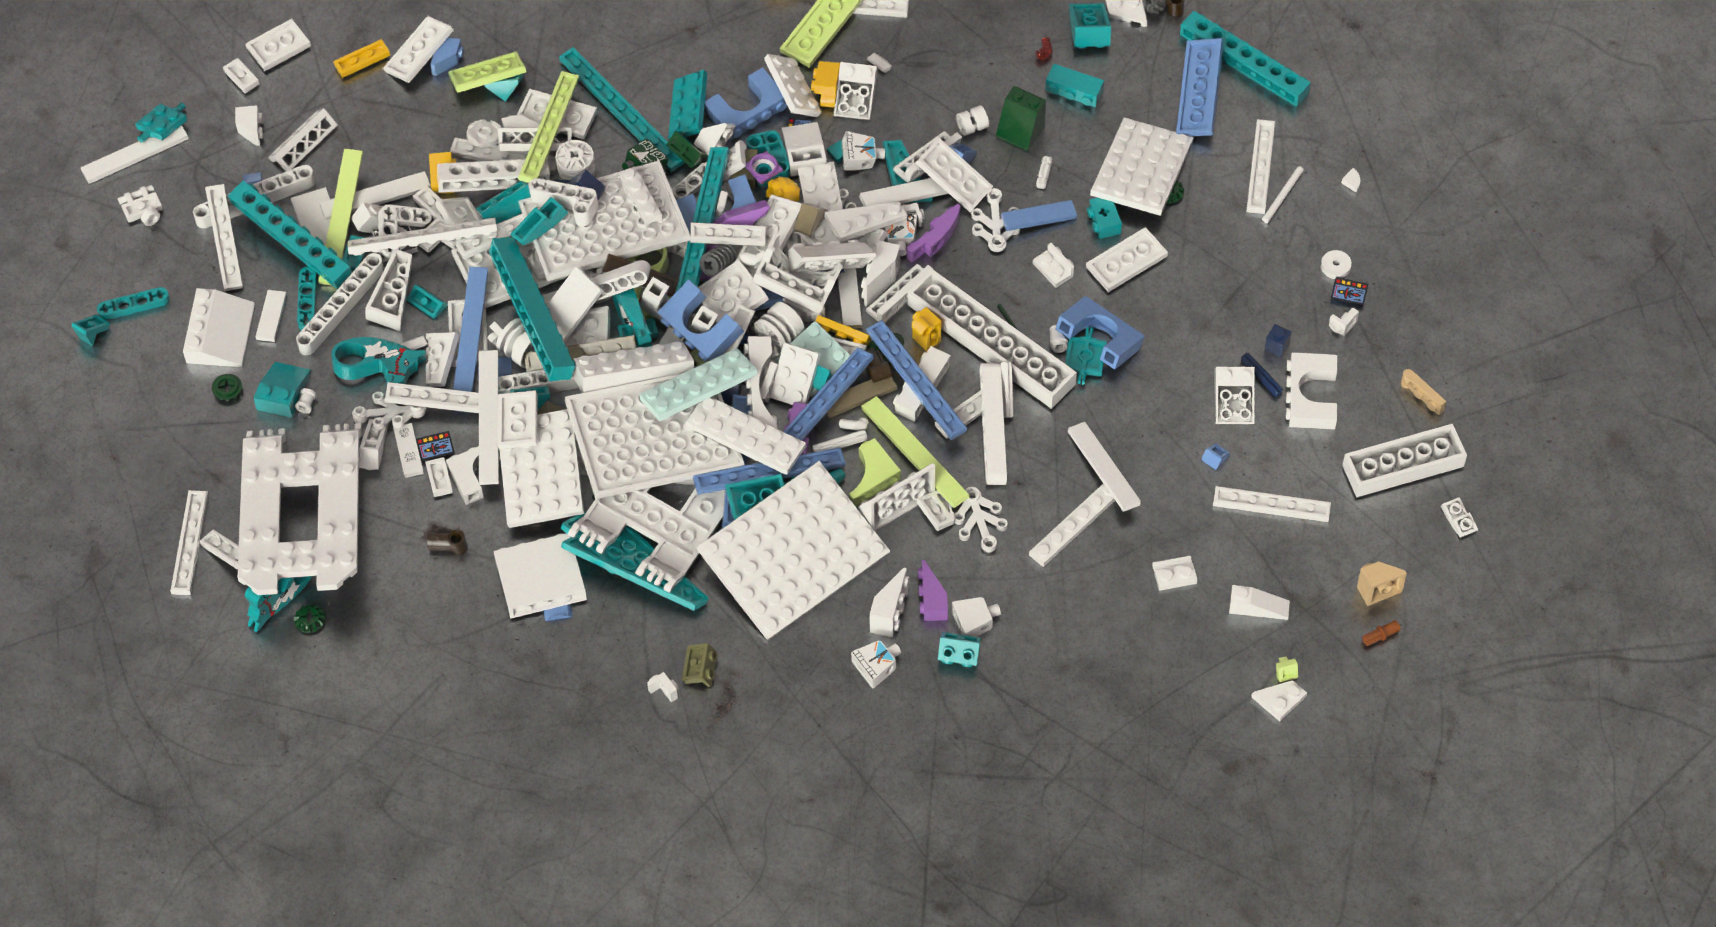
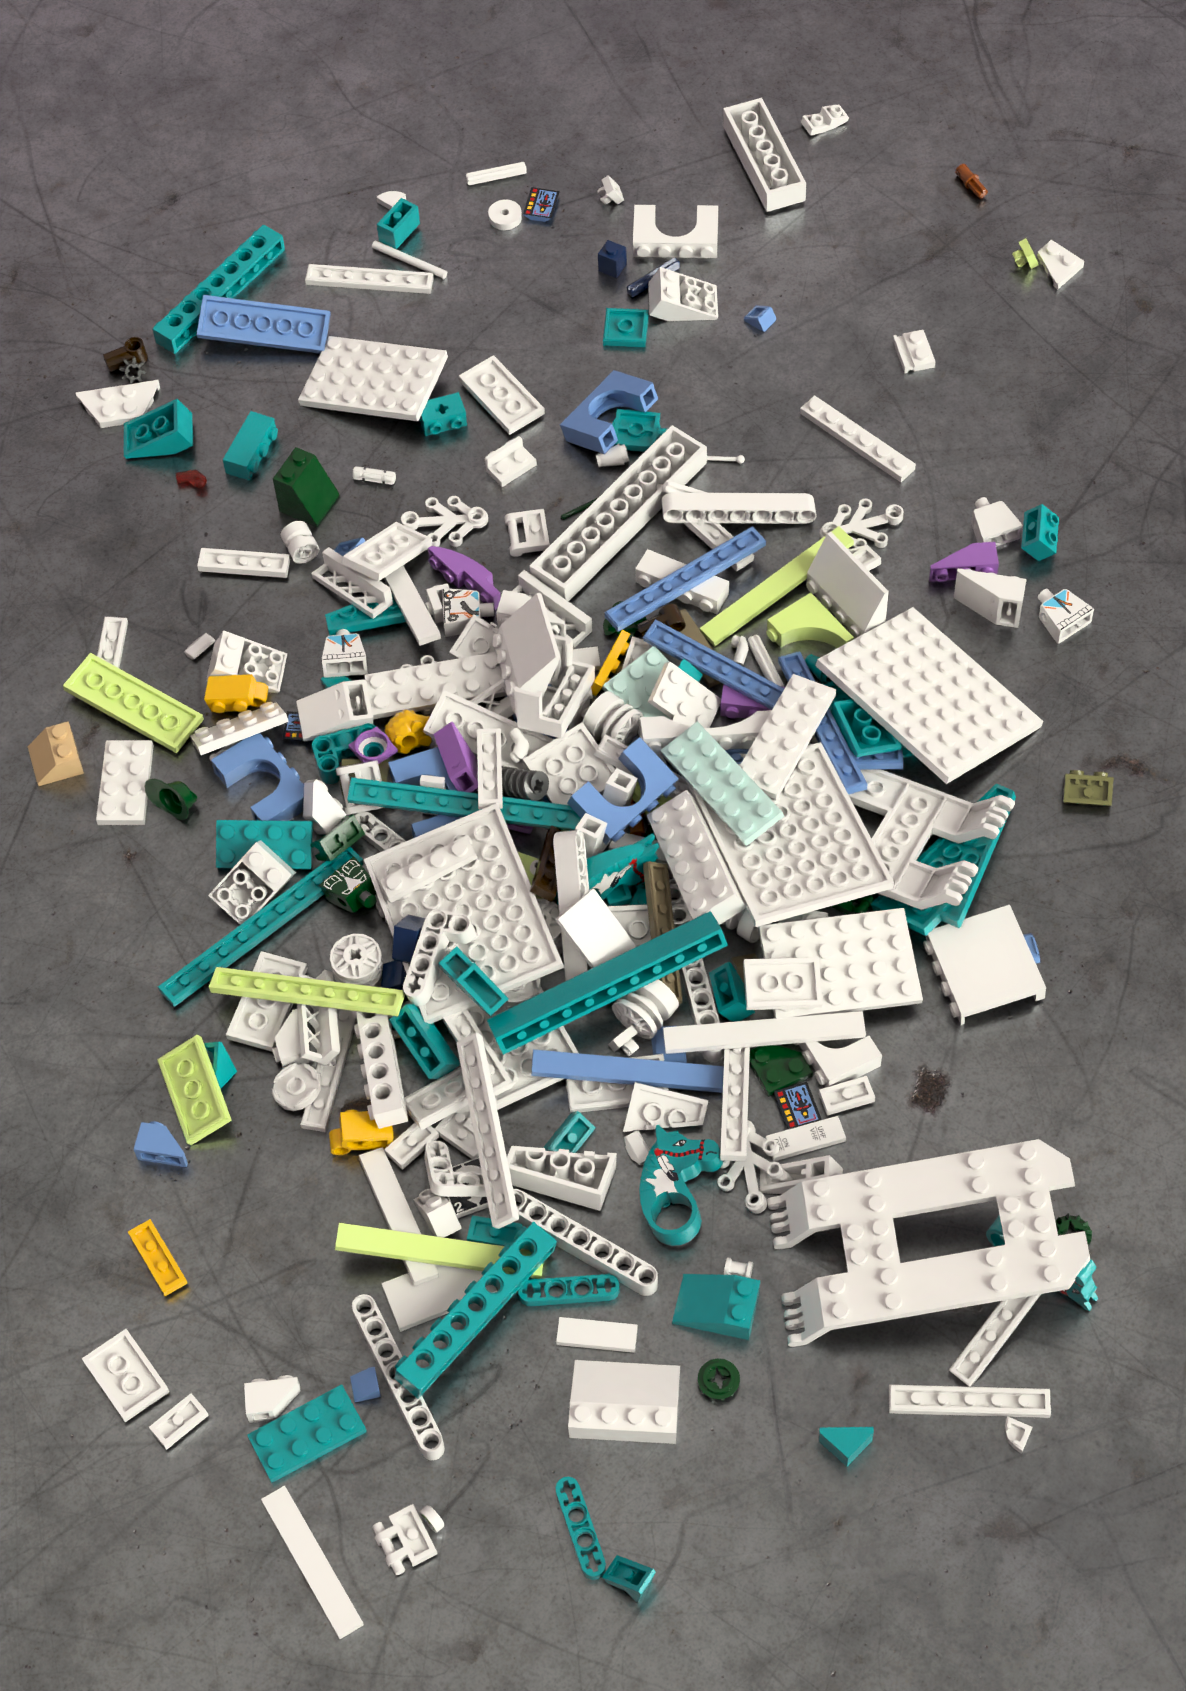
camera: 90 degrees left, 0 degrees up
teal plate [135,102,188,143] -> none
white plate [205,184,243,291] -> none
white fence [268,108,338,171] -> none
white tile [383,16,454,83] -> none
dark brown piece [427,530,468,554] -> none
white bracket [647,672,679,702] -> none
dark tan slope [794,203,828,237] -> none
white wing [824,201,907,243] -> none
yellow hinge [911,307,941,351] -> none
medium blue tile [1001,200,1077,231] -> none
white tile [1068,422,1141,512] -> none
white tile [1213,486,1331,522] -> none
white slope [1229,585,1290,620] -> none
white bracket [1329,308,1359,336] -> none
tan slope [1357,561,1407,606] -> none
tan plate [1401,369,1446,415] -> none
none -> white plate [96,740,154,825]
none -> dark green piece [144,779,197,820]
none -> white plate [197,548,291,578]
none -> white slope [208,840,296,925]
none -> teal plate [247,1384,367,1483]
none -> teal brick [377,198,420,249]
none -> white axle [466,162,526,185]
none -> white plate [504,509,550,557]
none -> white tile [597,175,624,205]
none -> teal tile [603,308,649,347]
none -> white hinge [707,455,745,464]
none -> dark green plate [749,1045,813,1097]
none -> teal slope [818,1427,874,1467]
none -> white tile [1005,1416,1032,1454]

